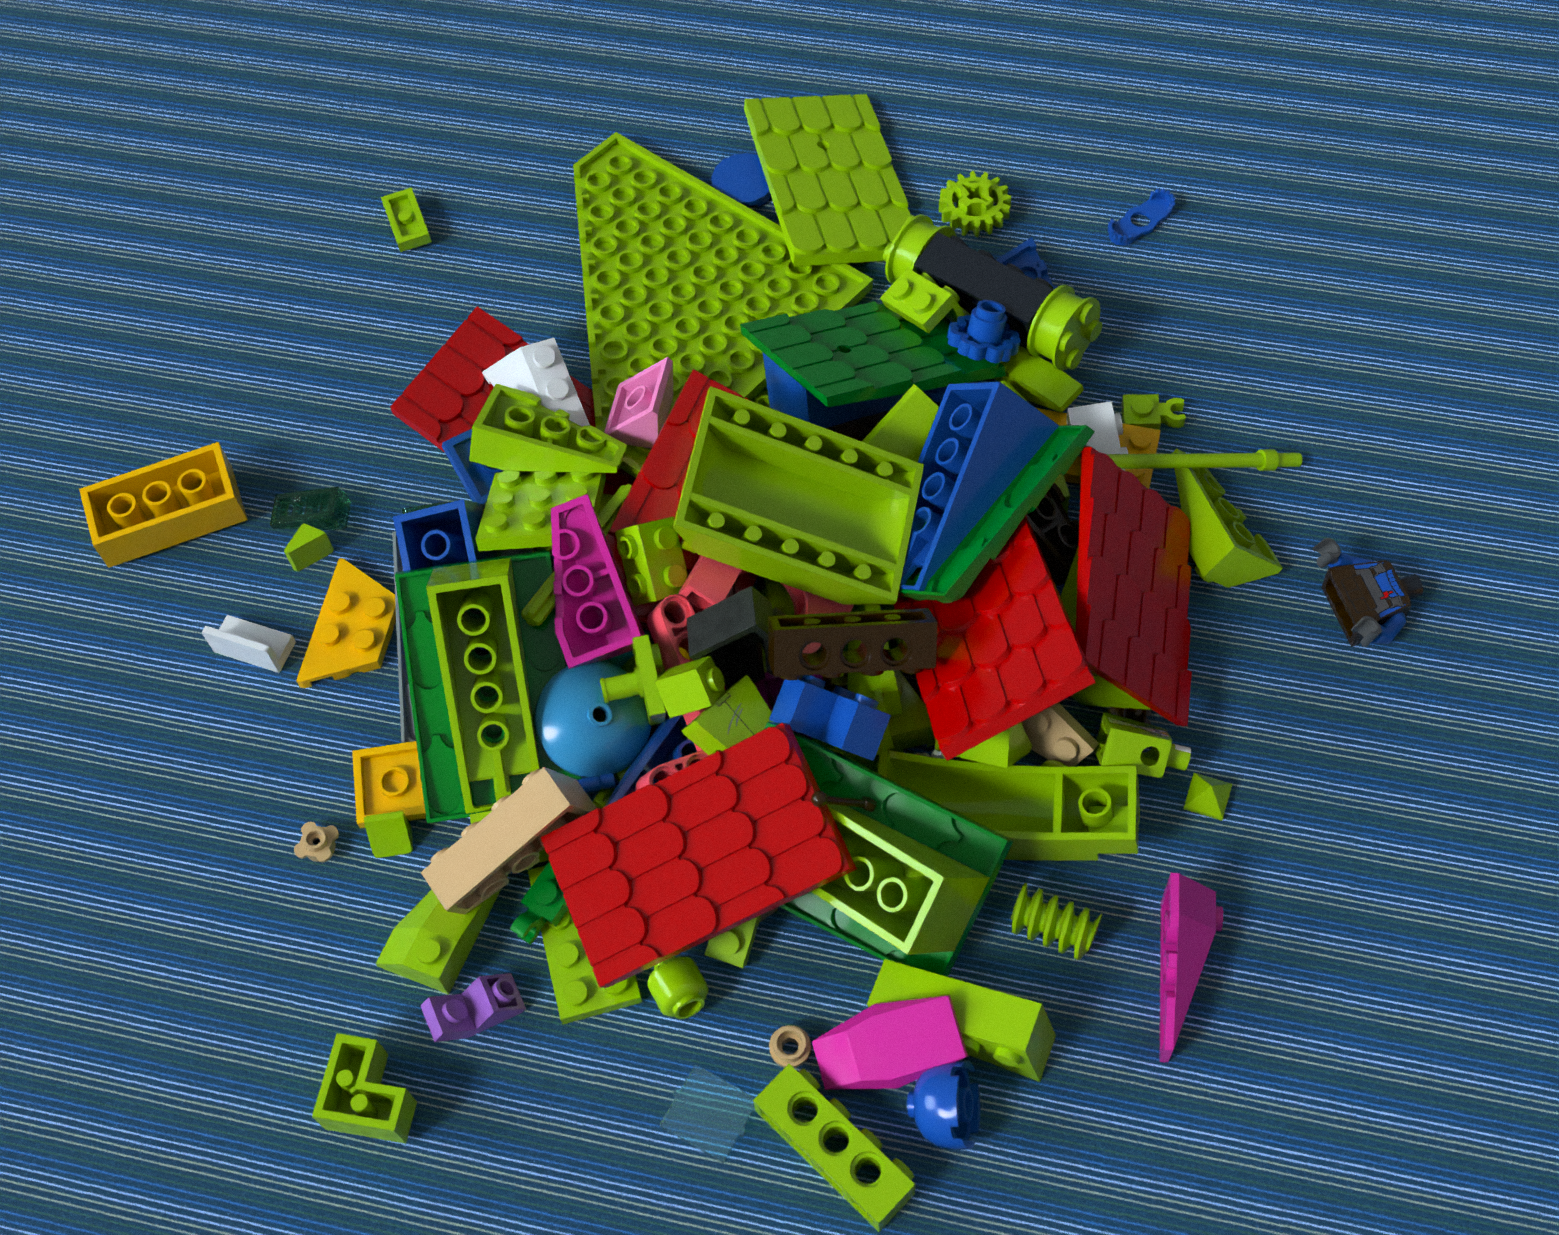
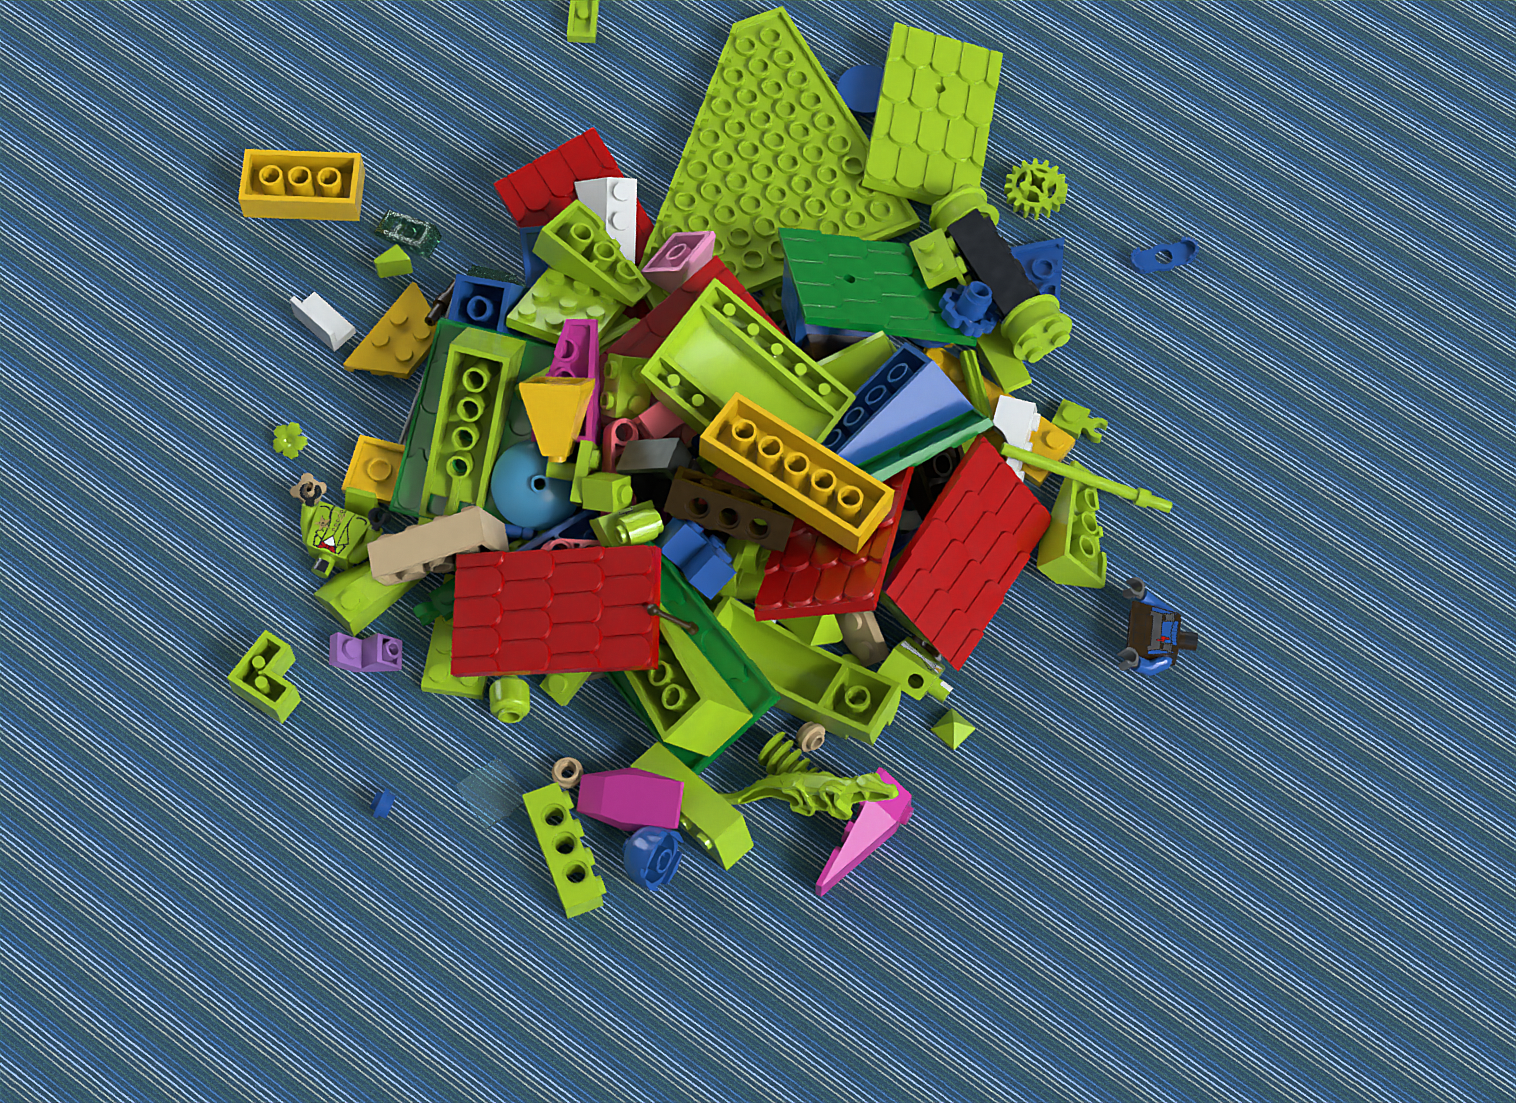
camera: 20 degrees right, 5 degrees up
none -> lime plant [273,422,308,459]
none -> lime torso [300,483,391,578]
none -> blue plate [370,788,396,819]
none -> dark brown bar [424,280,455,326]
none -> yellow slope [519,376,595,462]
none -> lime brick [614,508,664,546]
none -> yellow brick [699,392,895,554]
none -> lime animal [718,771,899,820]
none -> tan plate [796,721,825,752]

